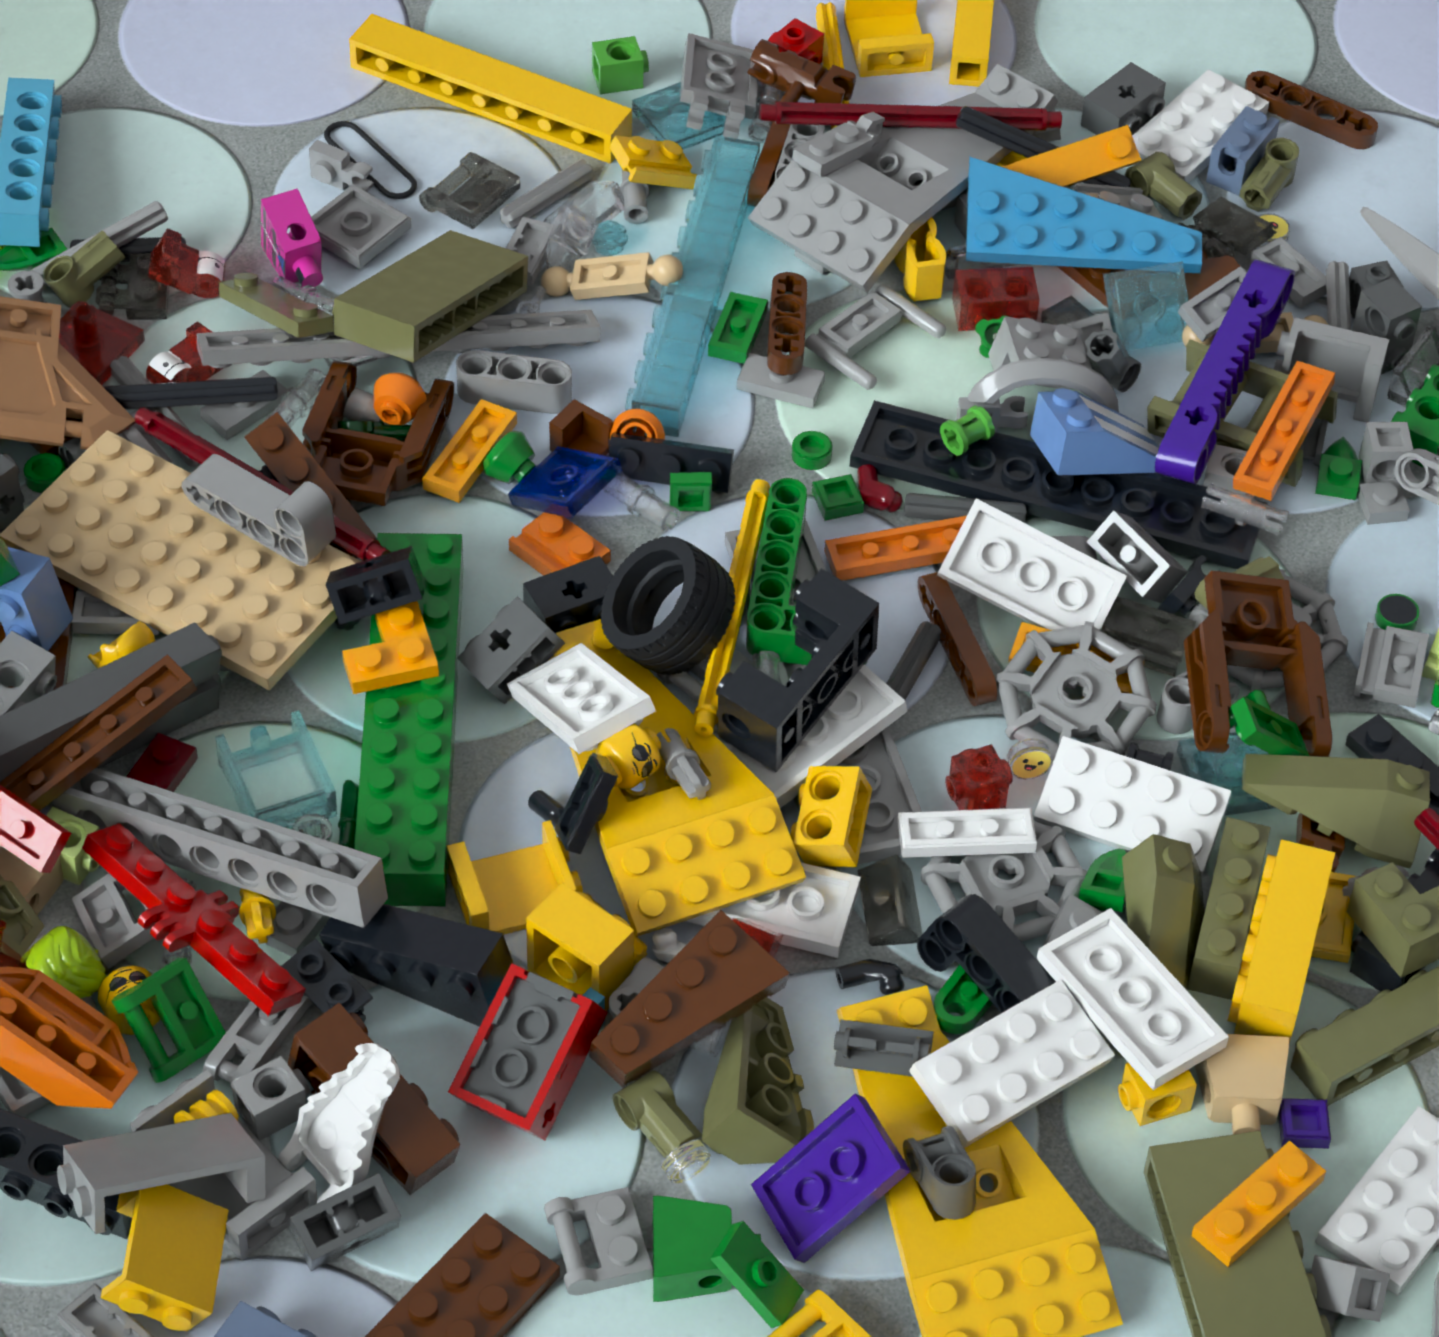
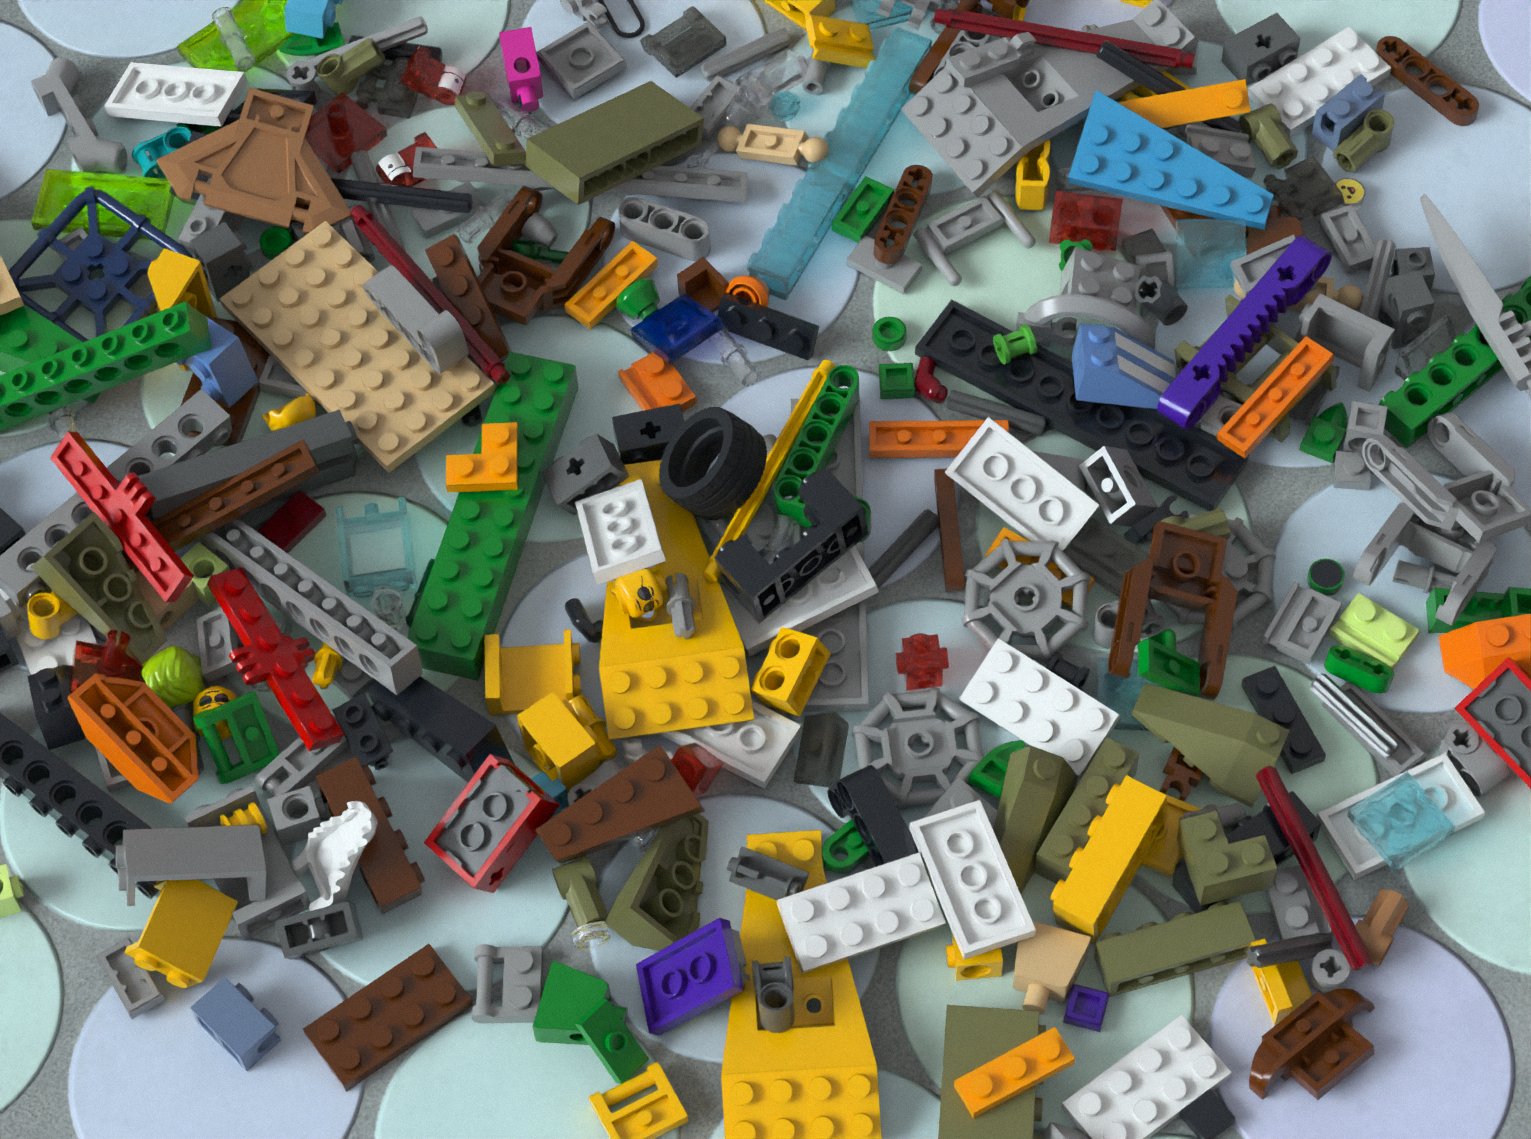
camera: 20 degrees right, 10 degrees up
black brick [325,546,426,625] -> none
orange cone [373,372,427,425] -> none
black plate [555,753,618,854] -> none
green tile [669,472,712,511] -> none
black arm [835,959,905,995] -> none
white tile [897,808,1037,858] -> none
tile [1007,738,1053,780] -> none
clear pin [1201,483,1289,536] -> none

